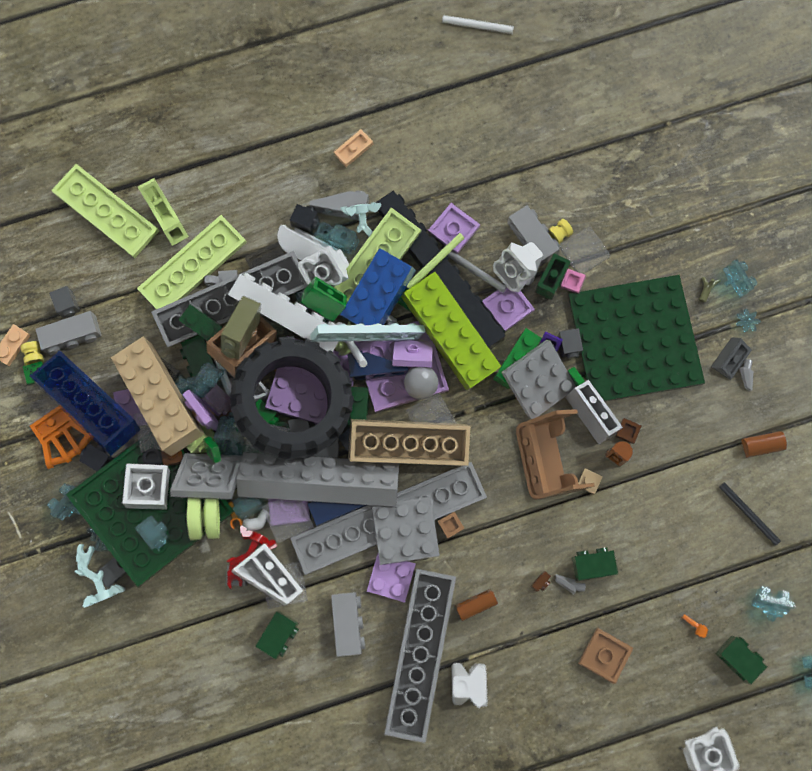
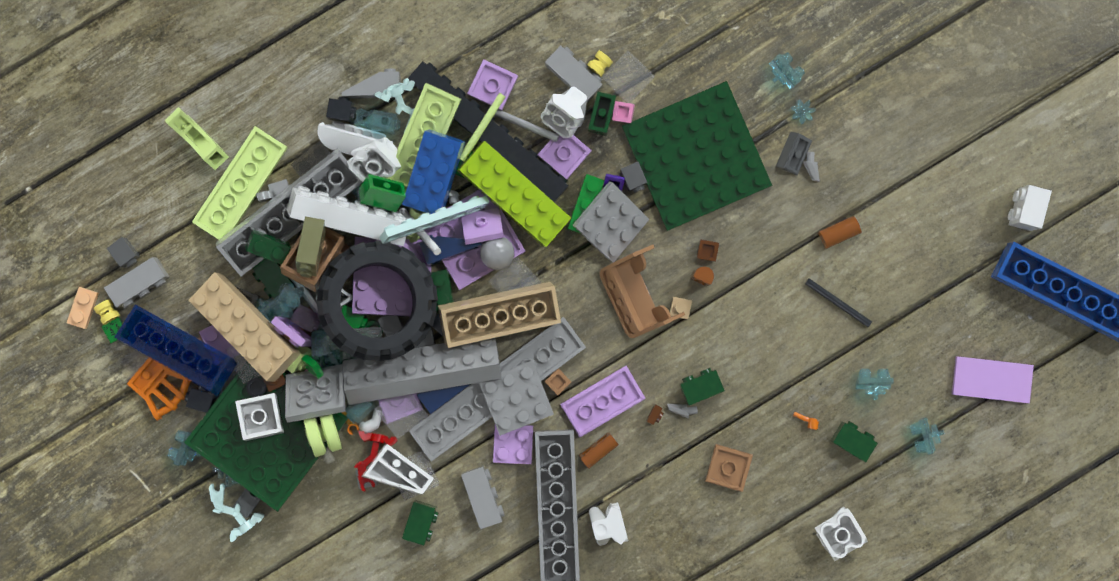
camera: 15 degrees left, 10 degrees up
yellowish green plate [51,164,159,258] -> none
clear light blue brick [135,515,168,549] -> none
light nougat plate [334,129,373,167] -> none
light grey brick [565,380,623,444] -> none
green tile [568,367,585,387] -> none
olive bar [699,277,721,302] -> none
none -> lavender tile [560,366,646,437]

